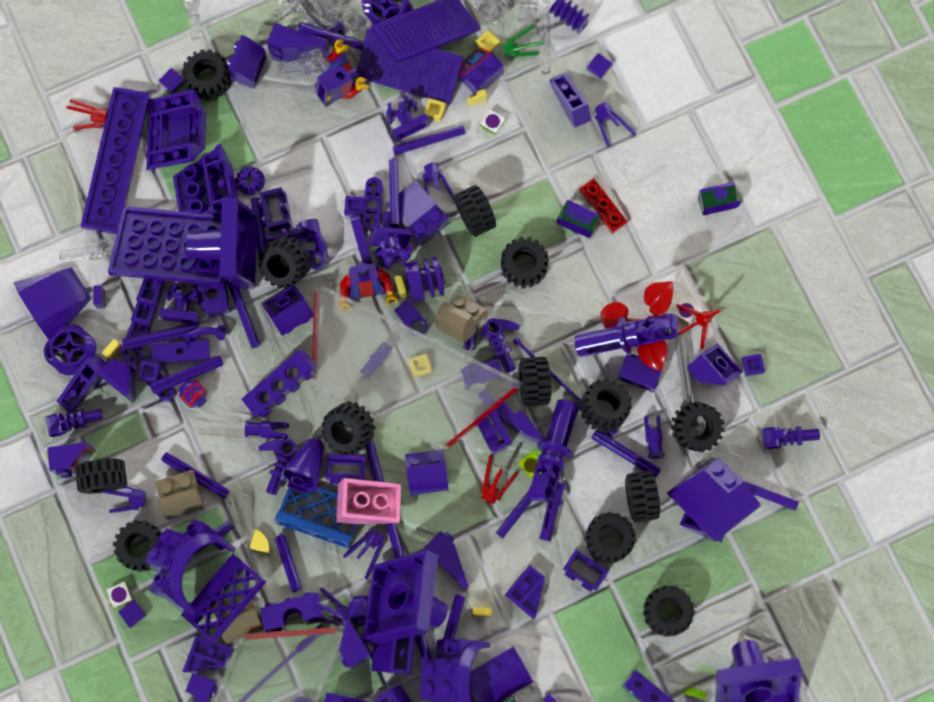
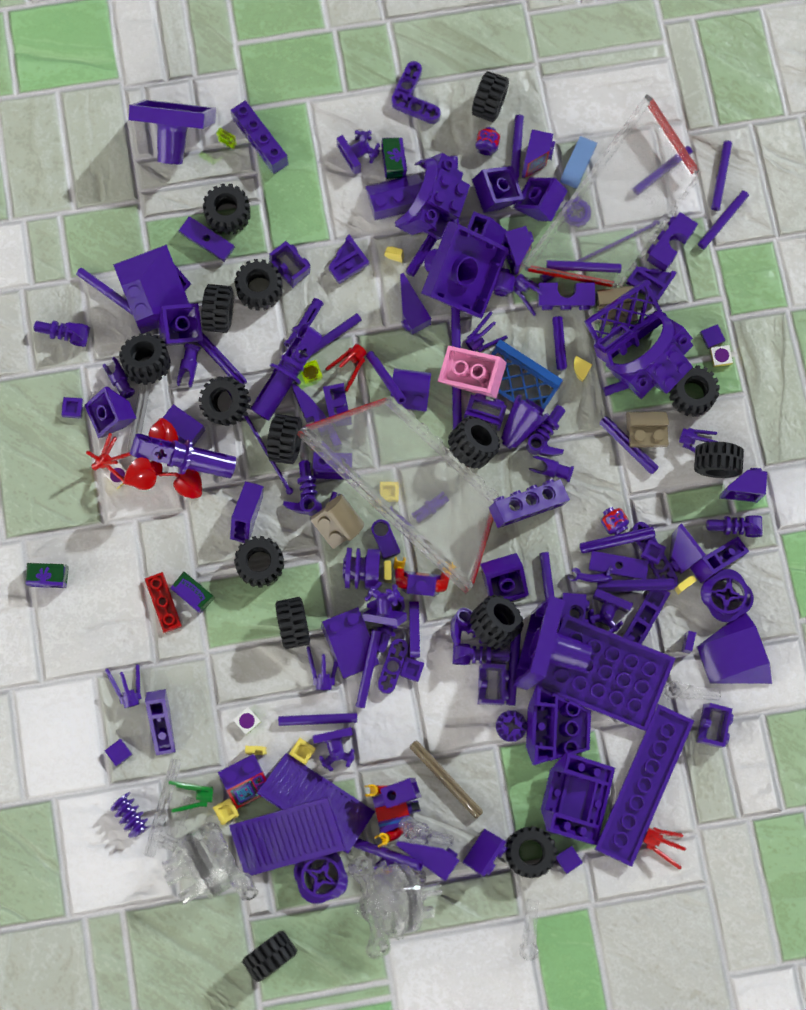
camera: 170 degrees left, 0 degrees up
none -> dark purple piece [103,356,135,399]
none -> dark purple slope [159,303,203,346]
none -> dark purple tile [179,216,235,262]
none -> dark purple slope [230,481,264,543]
none -> dark purple piece [366,351,406,404]
none -> dark tan axle [410,740,483,818]
none -> dark purple piece [546,260,621,273]
none -> dark purple window [594,324,640,367]
none -> dark purple window [696,703,734,748]

